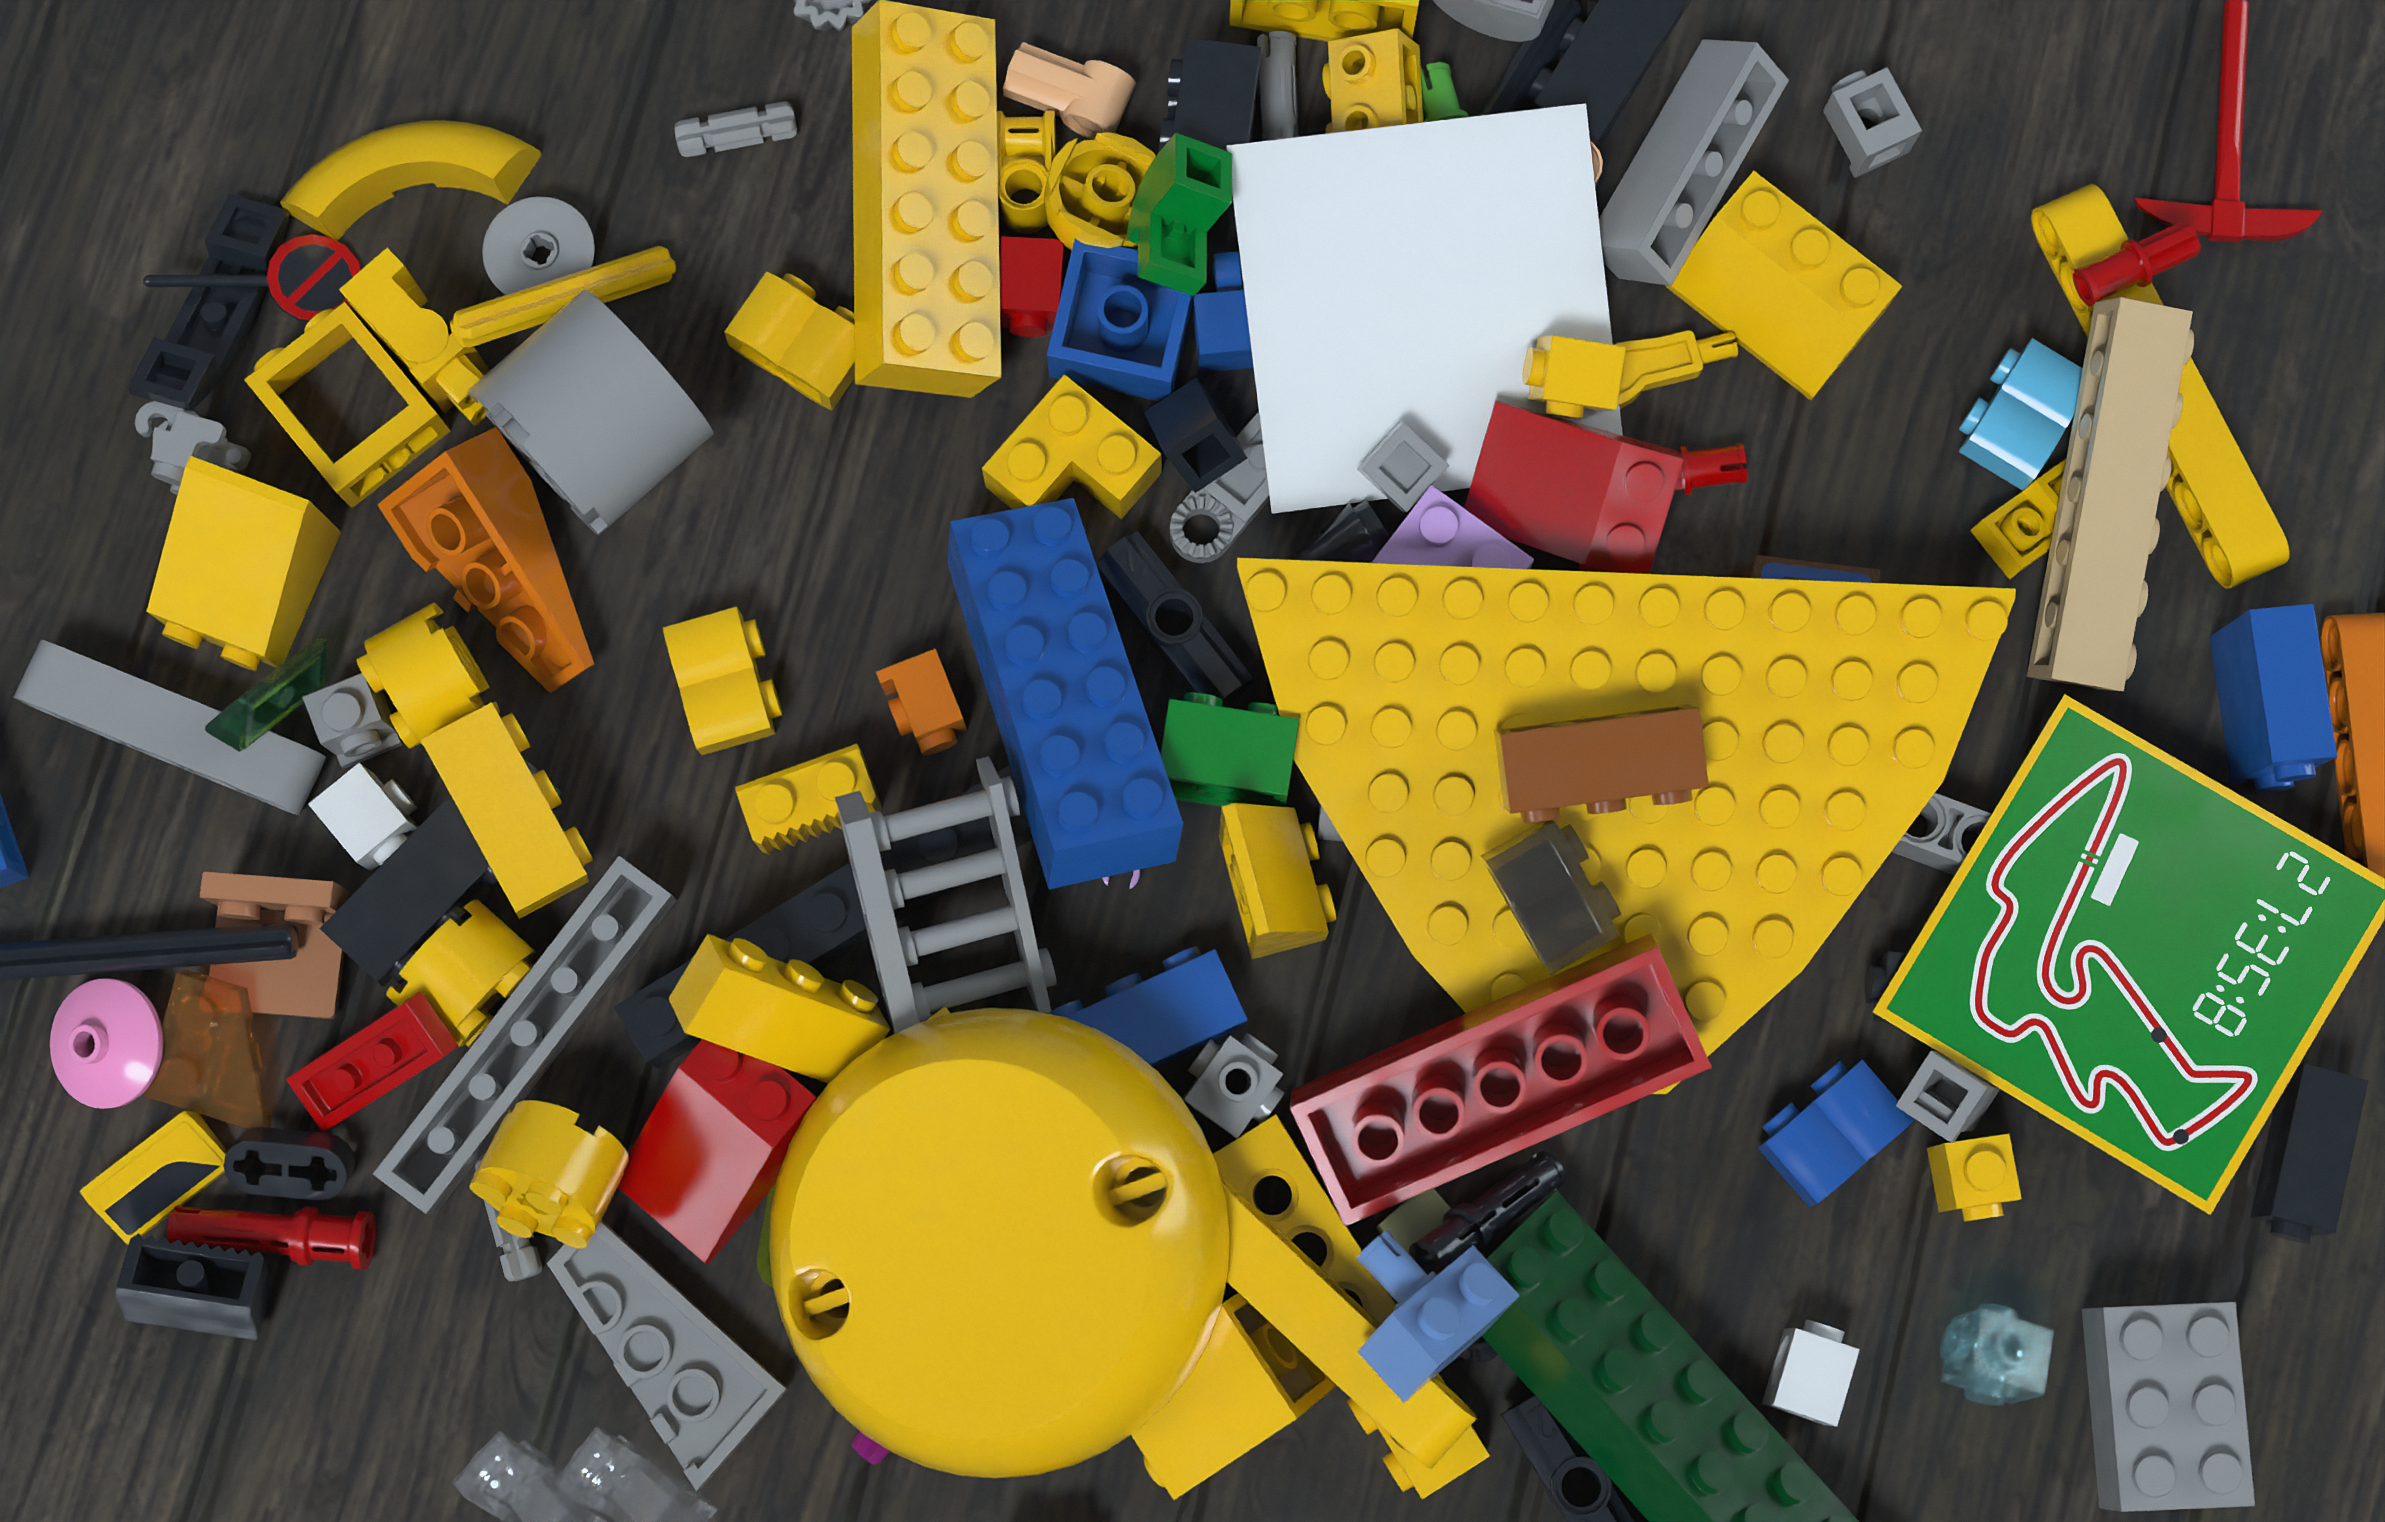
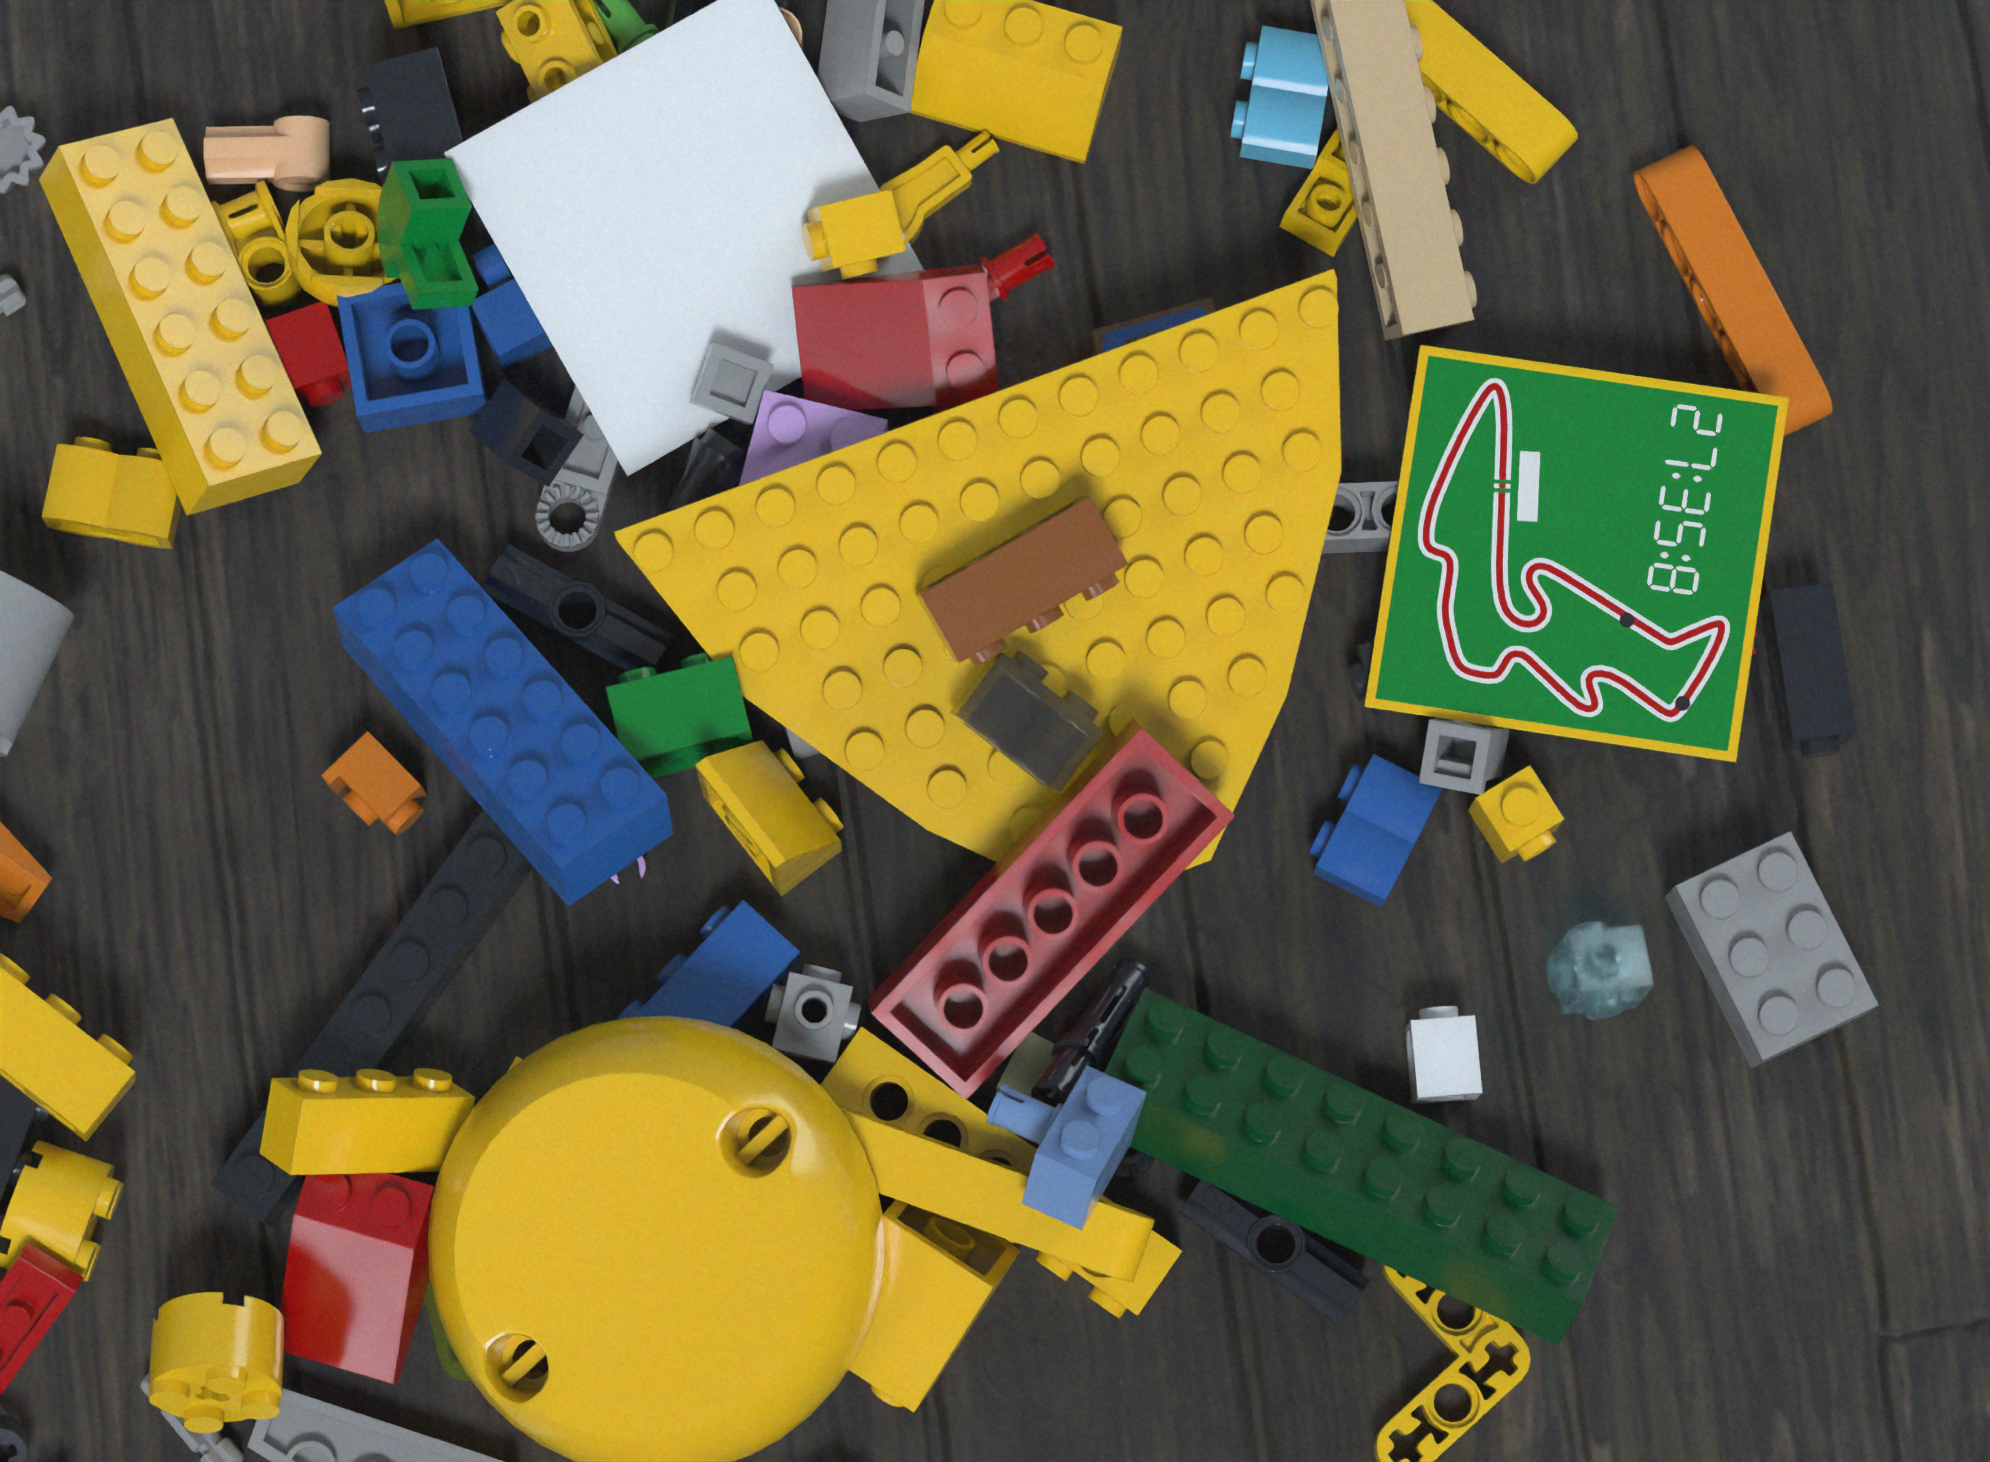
camera: 25 degrees left, 0 degrees up
light grey brick [373,856,677,1214] -> none
yellow brick [663,606,782,755] -> none
yellow brick [735,744,882,855] -> none
light grey fence [835,756,1057,1035] -> none
yellow brick [982,374,1162,519] -> none
light grey pin [1257,31,1299,141] -> none
blue brick [2209,604,2337,793] -> none

